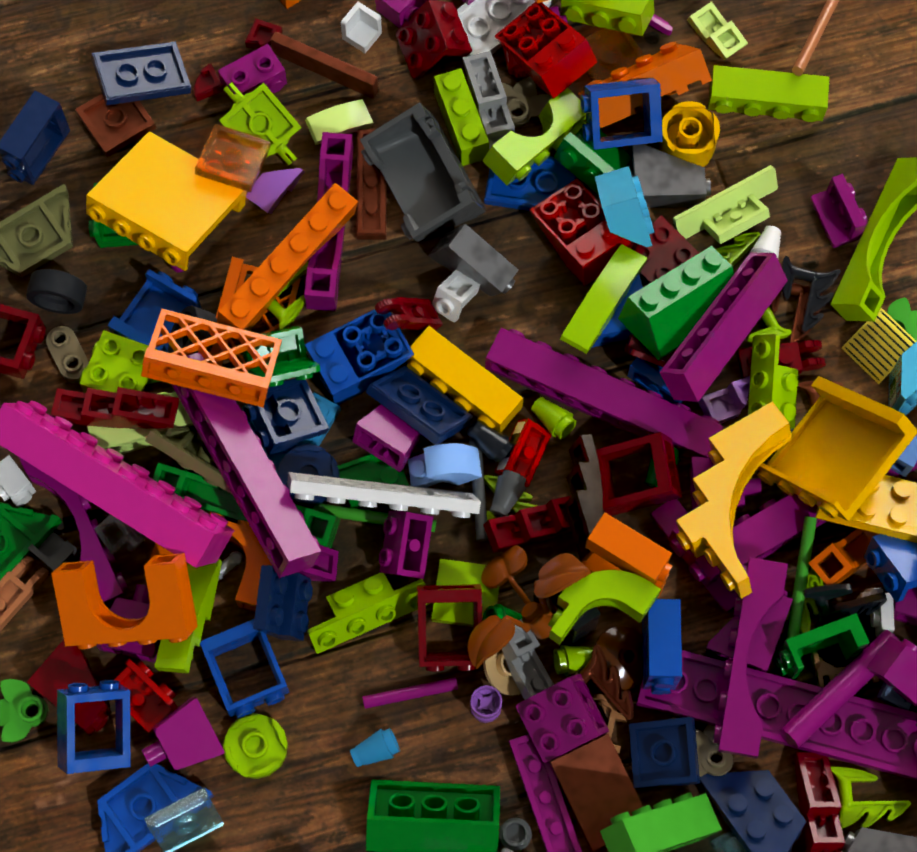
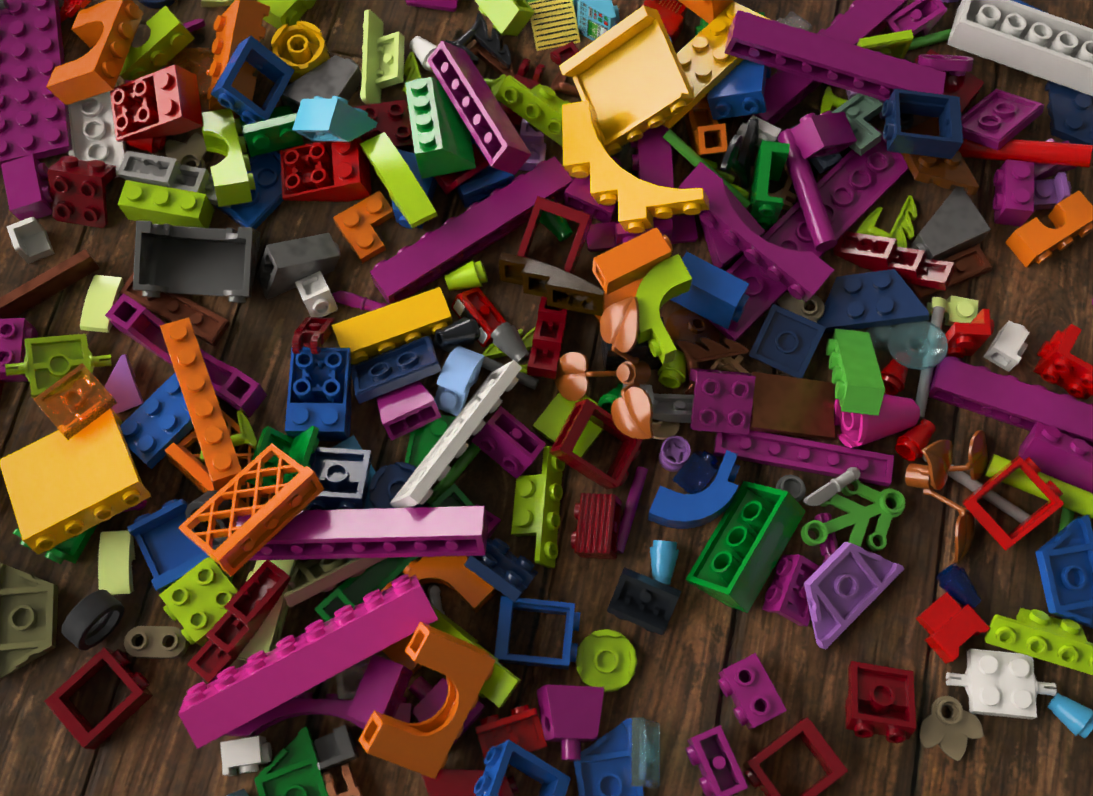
camera: 60 degrees left, 0 degrees up
none -> yellowish green slope [98,530,135,595]
none -> blue plate [120,373,194,469]
none -> magenta piece [332,290,387,311]
none -> orange plate [333,190,395,264]
none -> magenta hinge [347,654,413,724]
none -> dark red tile [550,41,579,65]
none -> dark red brick [571,493,622,560]
none -> black bracket [607,567,681,635]
none -> blue arch [648,450,740,529]
none -> clear blue bracket [672,450,720,494]

